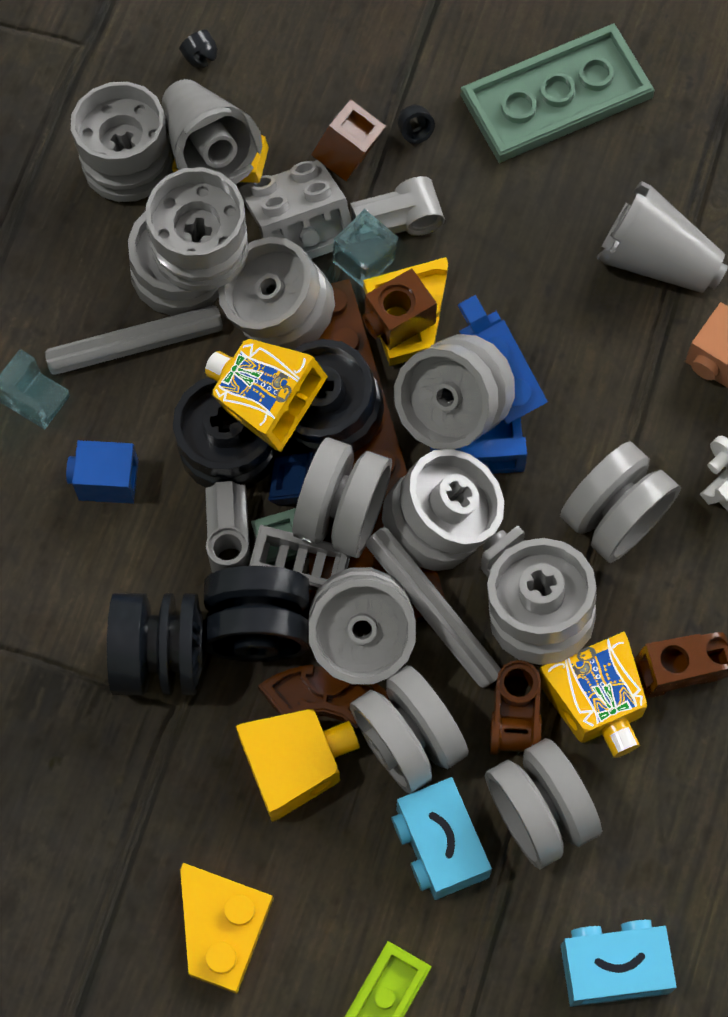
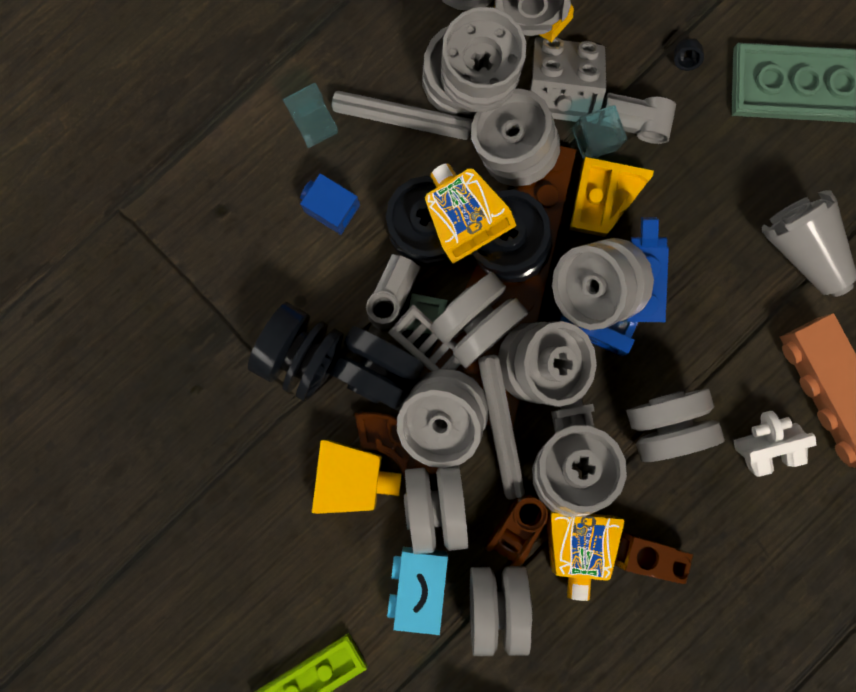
camera: 25 degrees right, 15 degrees up
yellow wing [180,863,273,994] -> none
dark blue tile [268,452,315,506] -> none
reddish brown brick [311,99,386,181] -> none
reddish brown brick [362,268,437,350] -> none

